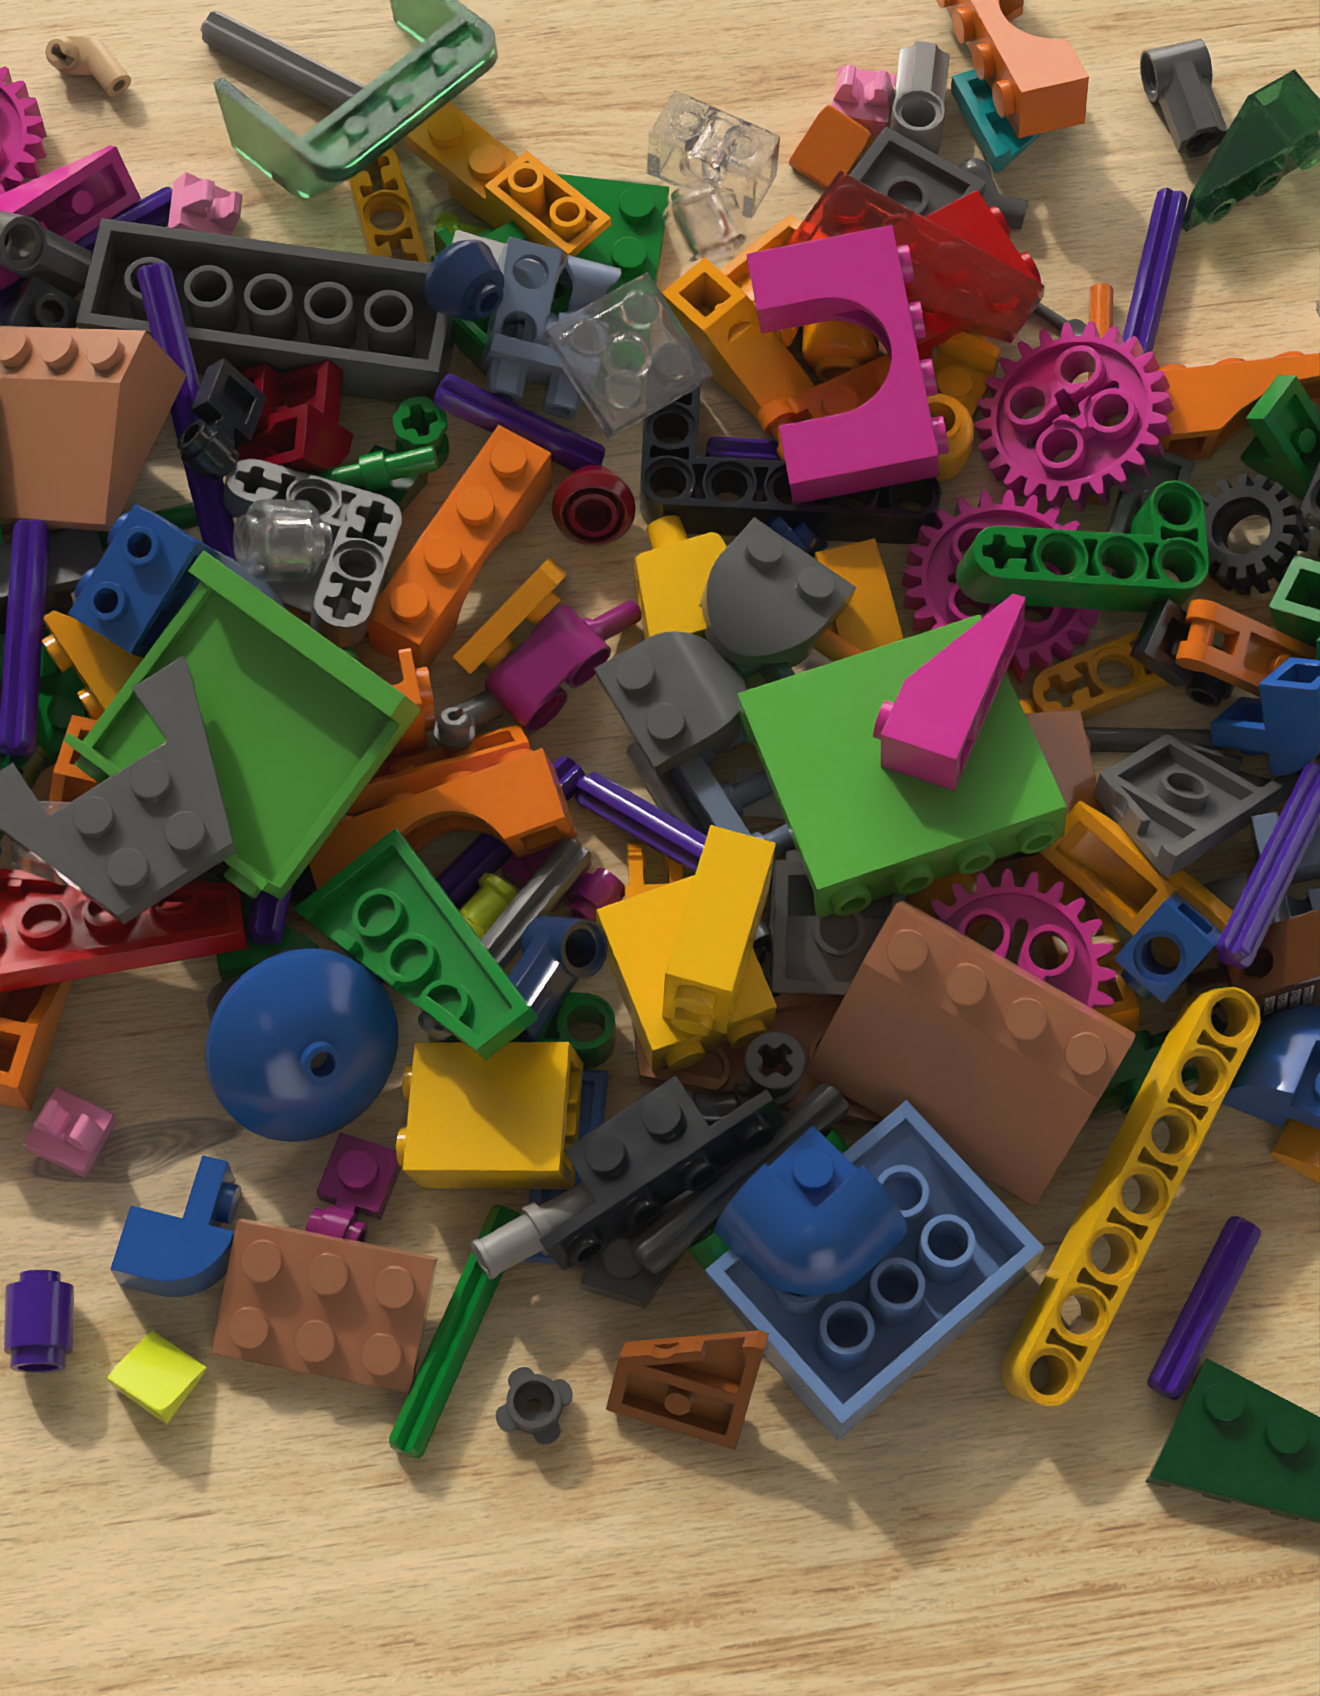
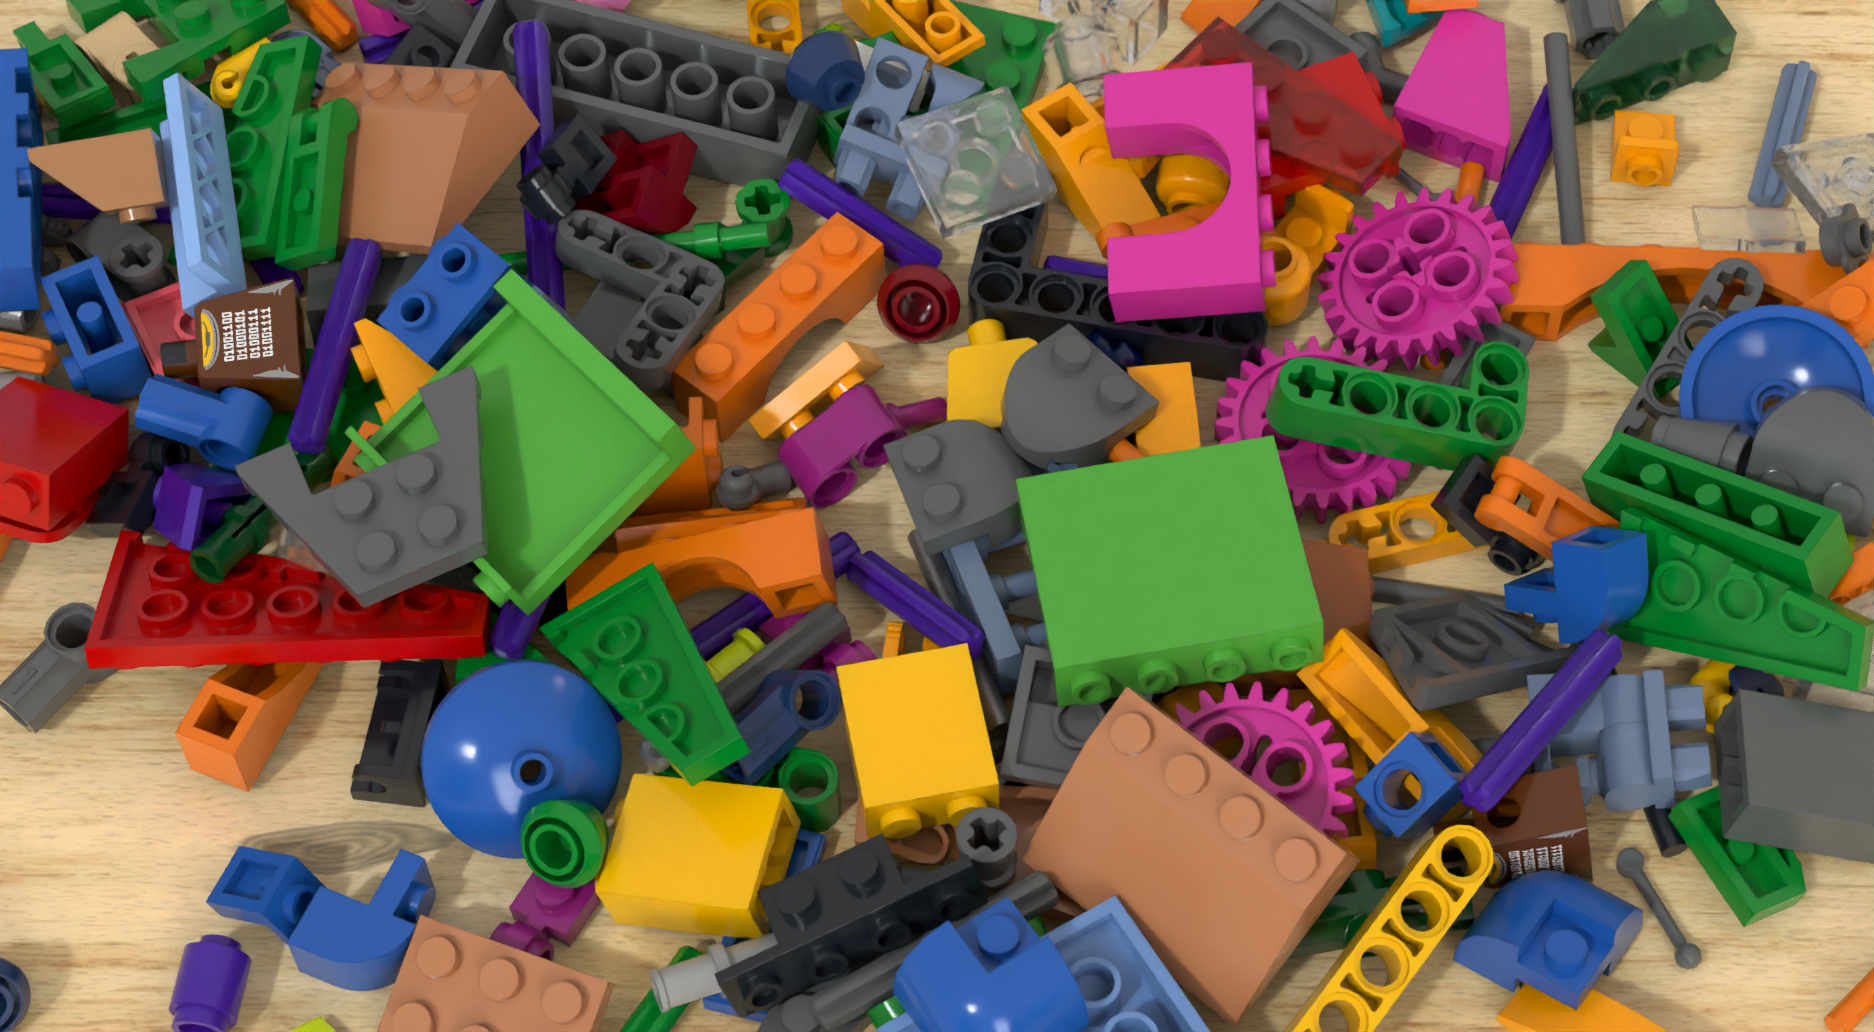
camera: 15 degrees right, 10 degrees down
bright pink tile [23,1087,117,1178] -> none
clear head [233,499,333,581] -> none
yellow brick [662,825,776,1036] -> none
dark pink slope [873,594,1026,791] -> none
black tyre [1202,474,1309,595] -> none
none -> blue bracket [206,846,327,945]
none -> black hinge [350,659,451,808]
none -> green cone [520,799,609,889]
none -> dark pink slope [1392,9,1511,183]
none -> dark grey bar [1543,32,1586,245]
none -> light orange bracket [1610,110,1679,186]

